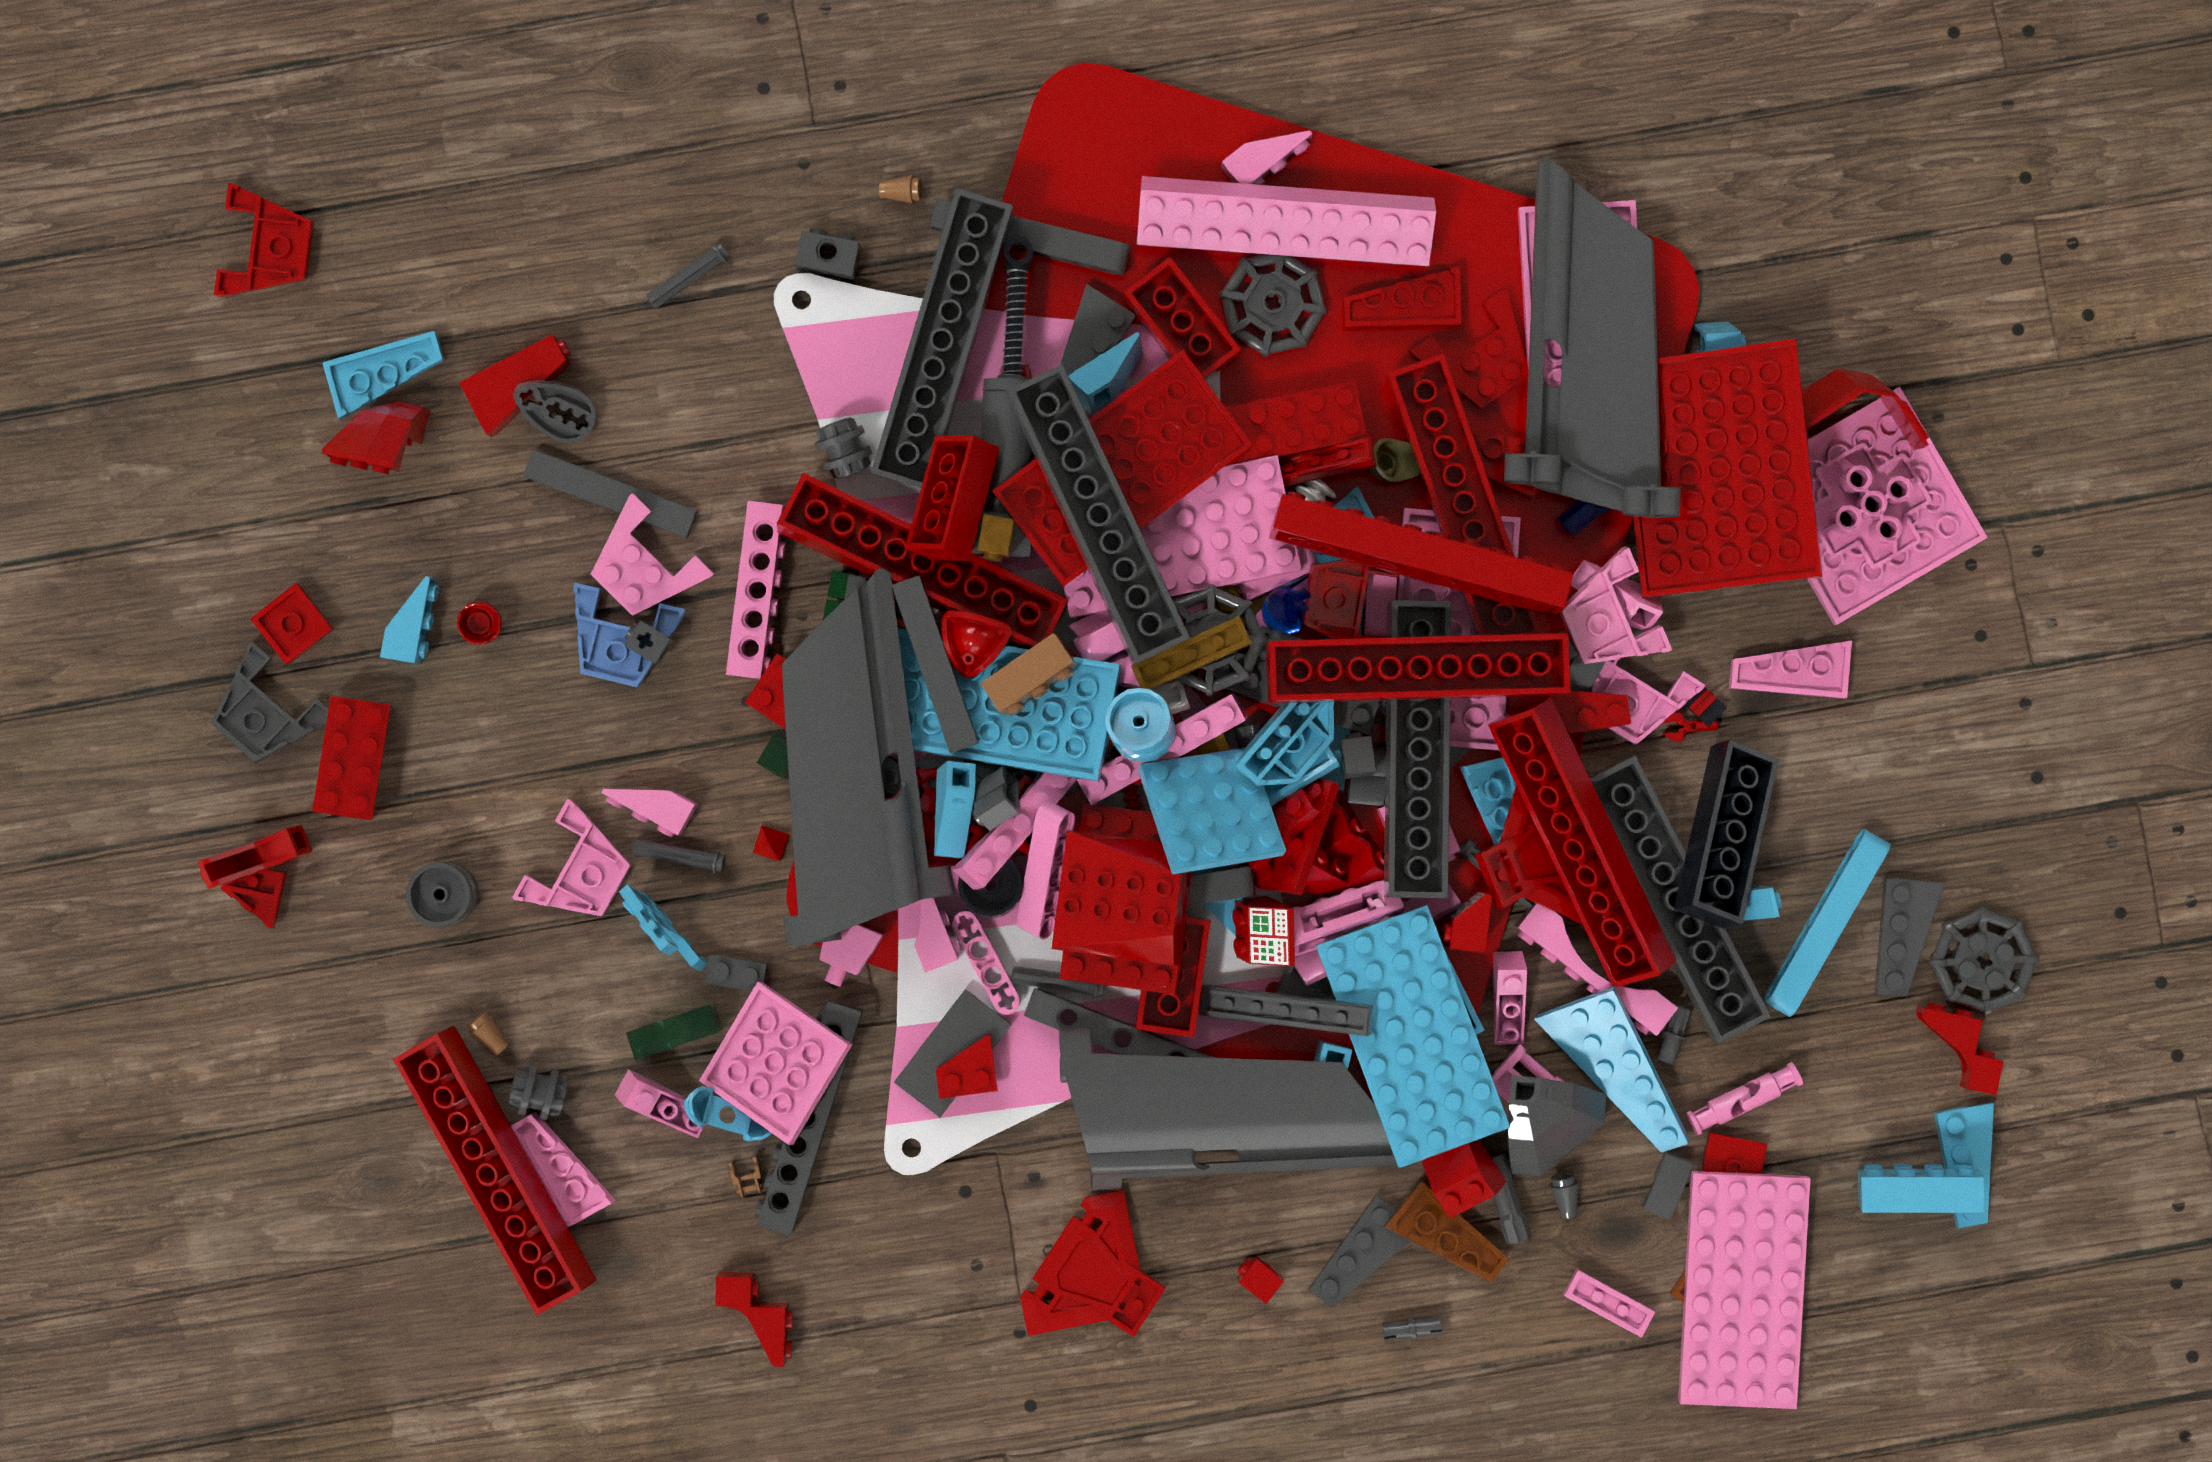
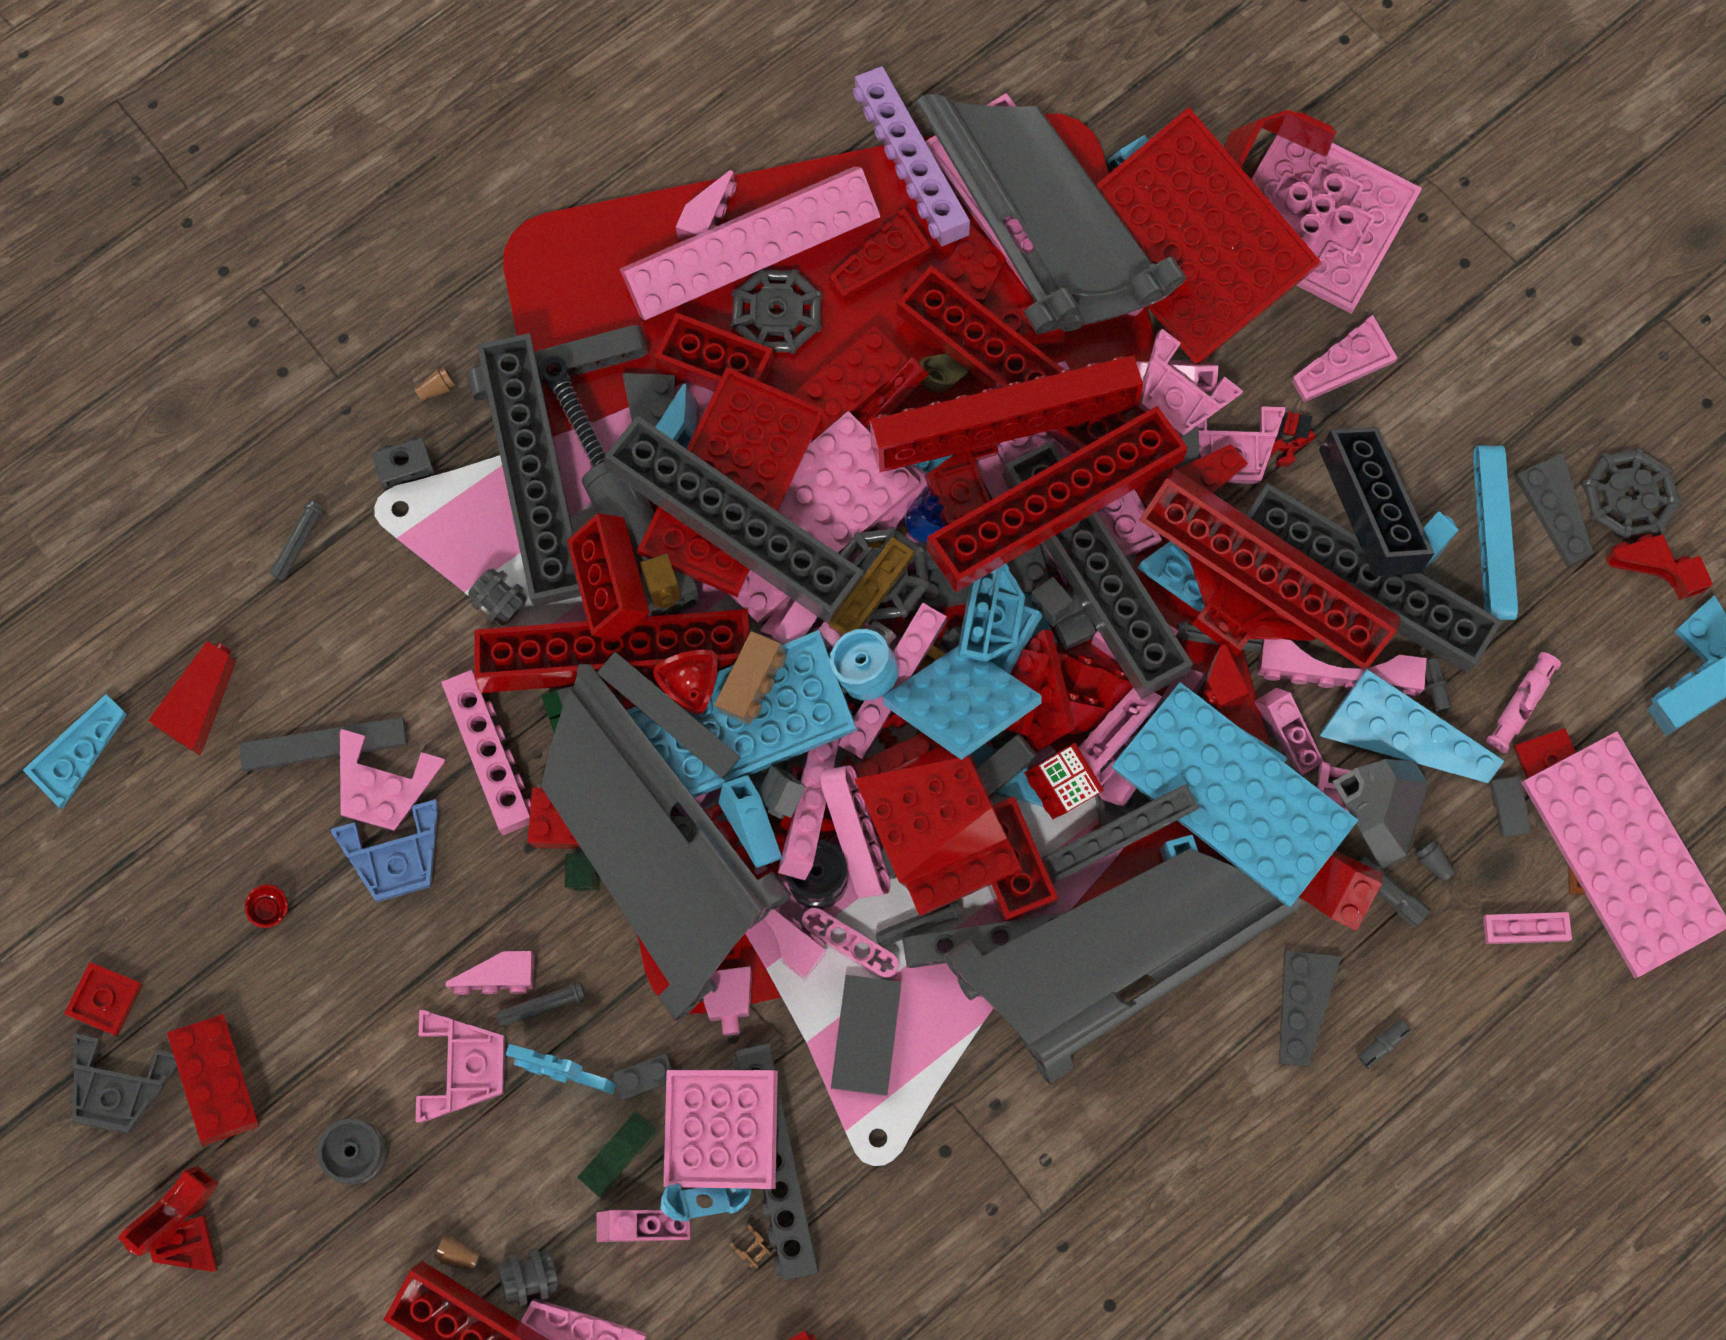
camera: 30 degrees left, 15 degrees down
red brick [321,401,430,475] -> none
medium azure slope [380,576,439,664] -> none
dark grey piece [513,380,596,443] -> none
dark grey brick [625,620,674,665] -> none
red slope [753,825,789,862] -> none
red wing [936,1034,998,1099] -> none
red plate [1020,1189,1166,1338] -> none
red brick [1237,1255,1284,1304] -> none
dark orange wing [1383,1182,1509,1282] -> none
clear blue piece [1557,500,1610,538] -> none
none -> lavender brick [853,66,970,247]

